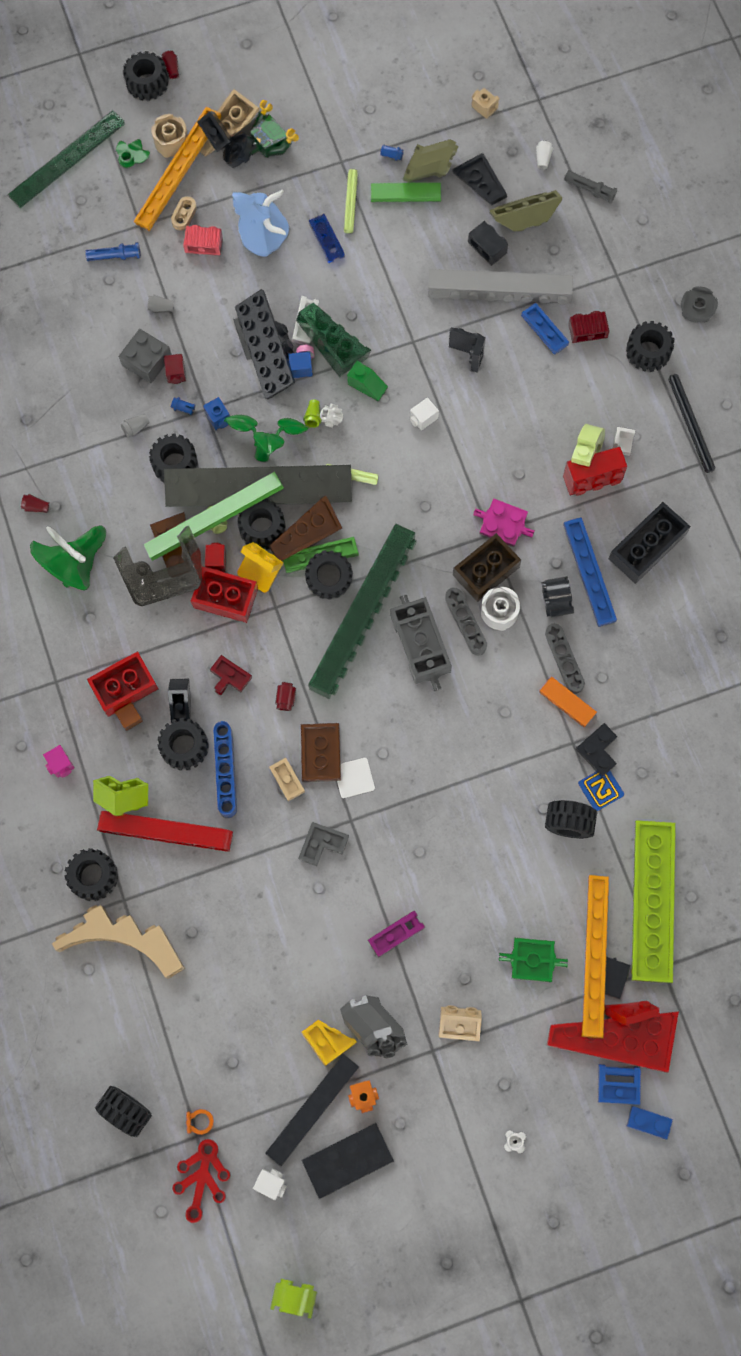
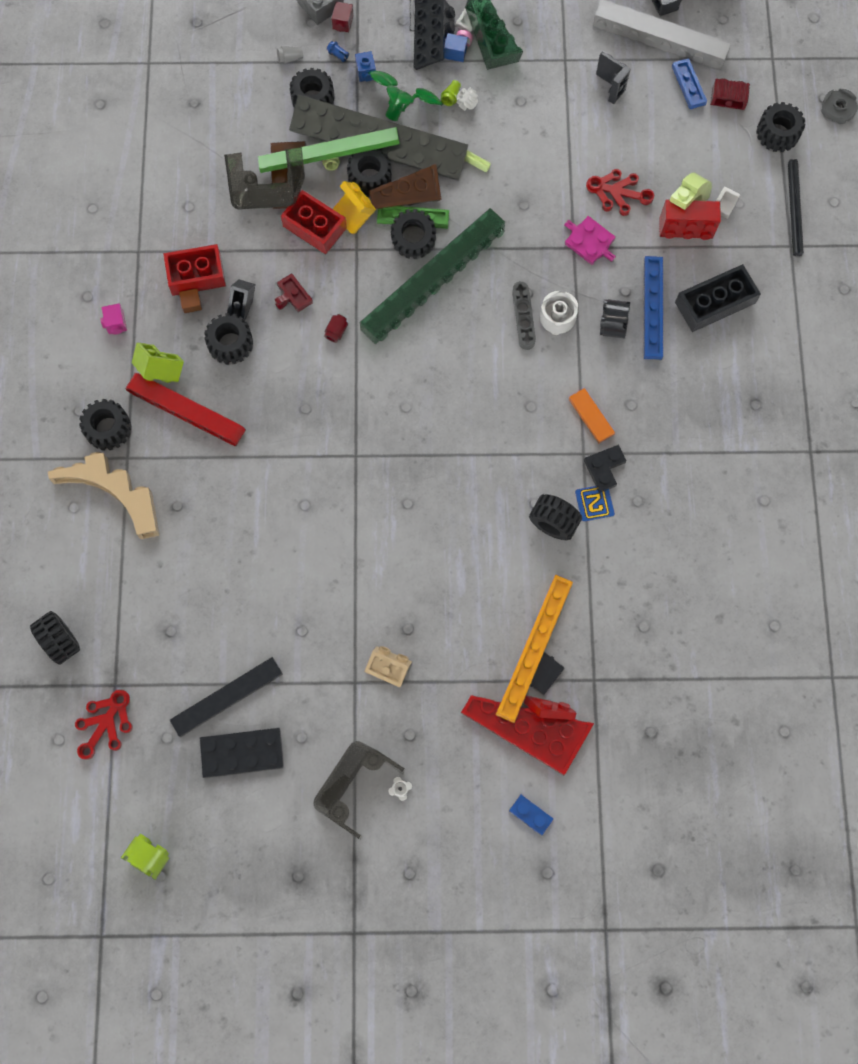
camera: 15 degrees right, 0 degrees up
dark red cone [21,494,50,513] -> none
green animal [30,525,106,591] -> none
orange piece [186,1109,214,1135] -> none
red brick [205,542,226,572] -> none
blue beam [213,721,237,818] -> none
white brick [253,1169,287,1200] -> none
tan plate [269,758,305,802] -> none
dark grey plate [298,822,349,866] -> none
reddish brown tile [301,723,341,782] -> none
yellow wing [301,1020,357,1066] -> none
white sticker [337,758,375,798] -> none
dark grey brick [340,995,407,1058] -> none
green slope [347,361,388,402] -> none
orange brick [348,1080,379,1113] -> none
magenta plate [368,910,425,958] -> none
dark grey brick [390,595,452,691] -> none
white brick [409,397,439,431] -> none
dark brown brick [453,533,521,602] -> none
green plate [499,938,568,983] -> none
dark grey beam [545,623,585,694] -> none
blue plate [598,1064,641,1105] -> none
lime plate [631,820,676,983] -> none
none -> clear smoke windscreen [313,741,405,840]
none -> red plant [586,169,655,216]

